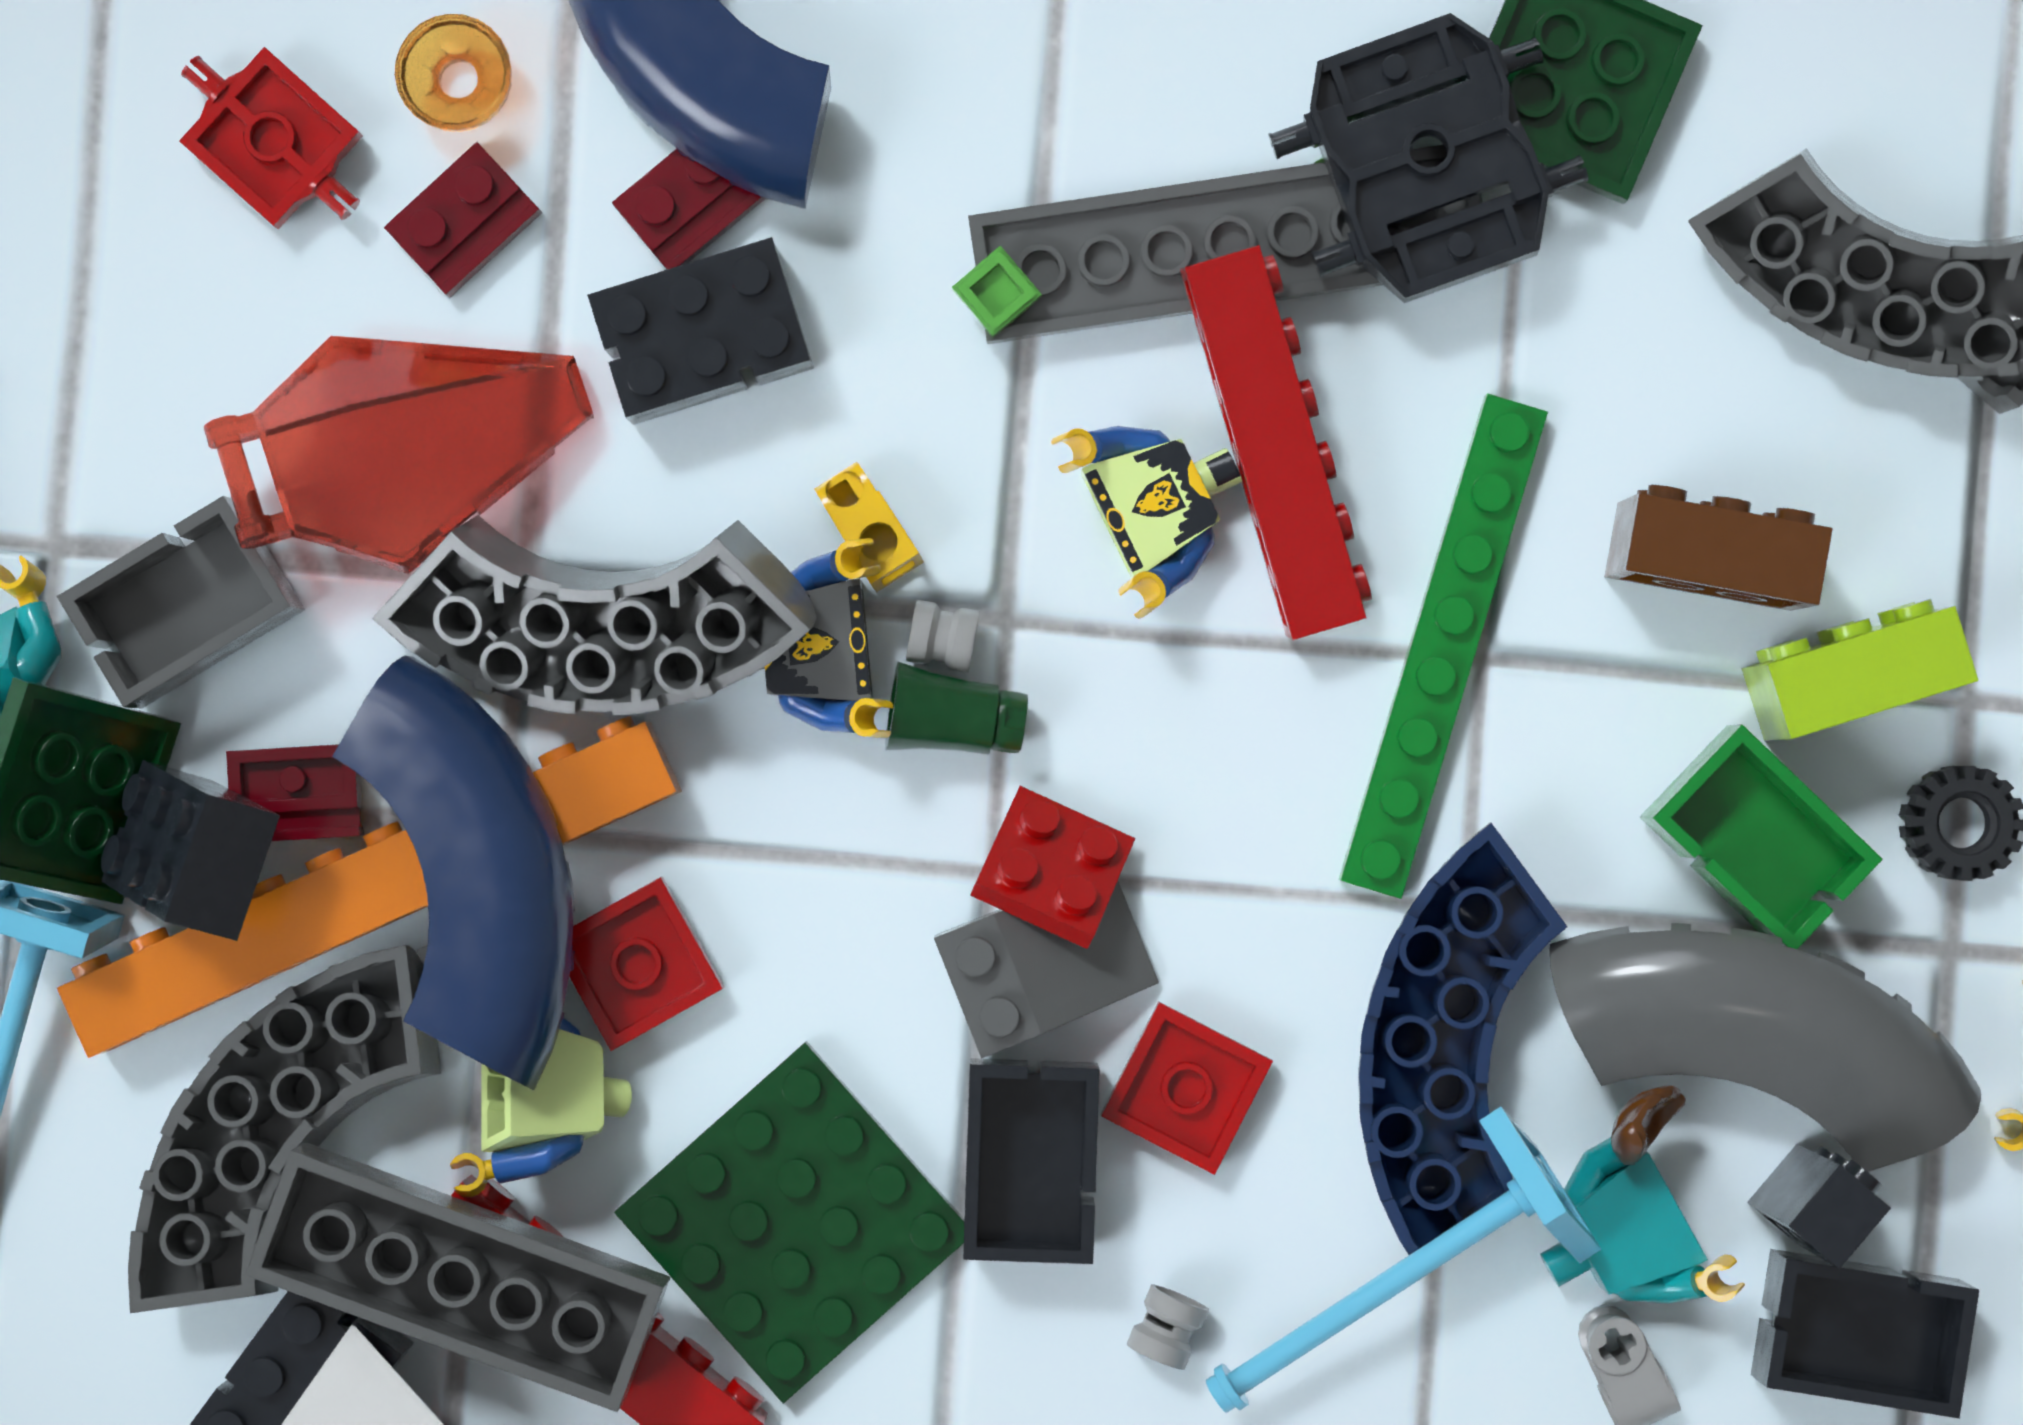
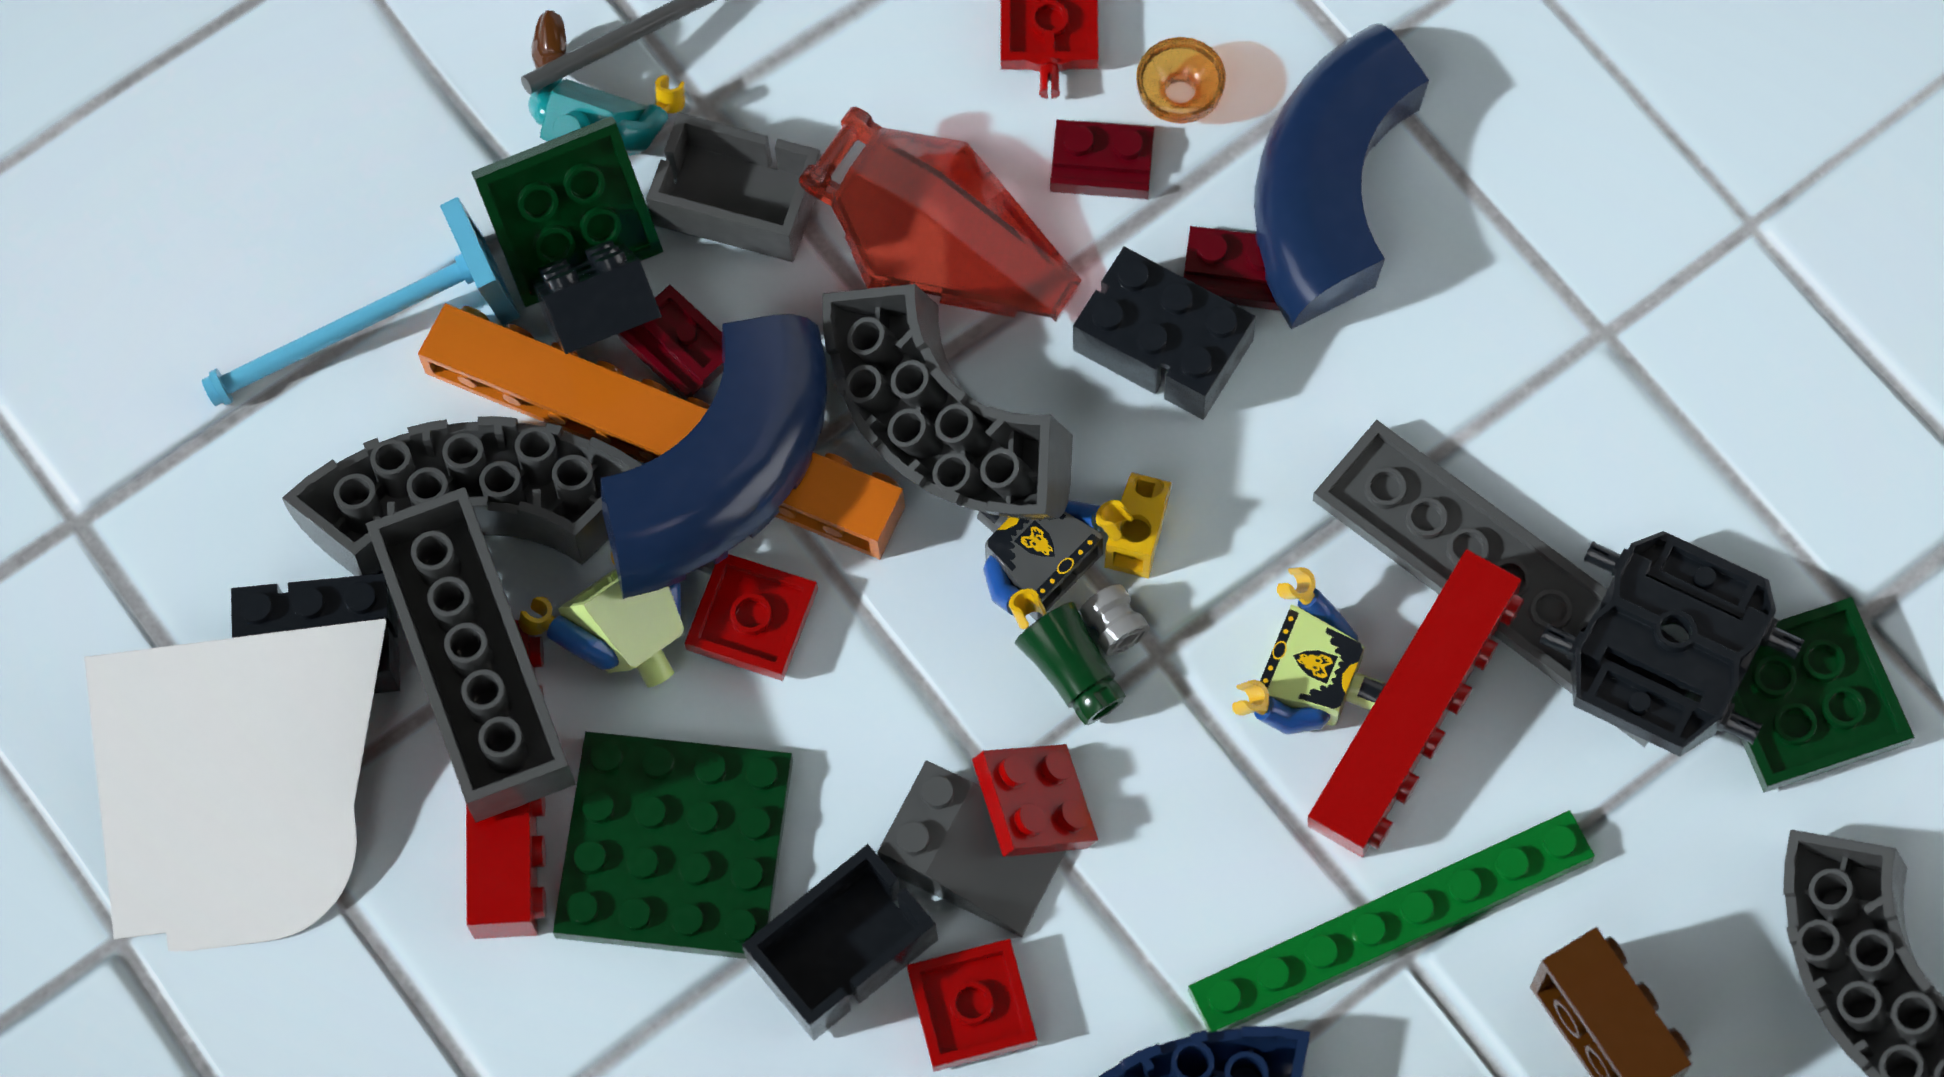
camera: 55 degrees right, 20 degrees down
bright green tile [951,246,1042,338] -> none

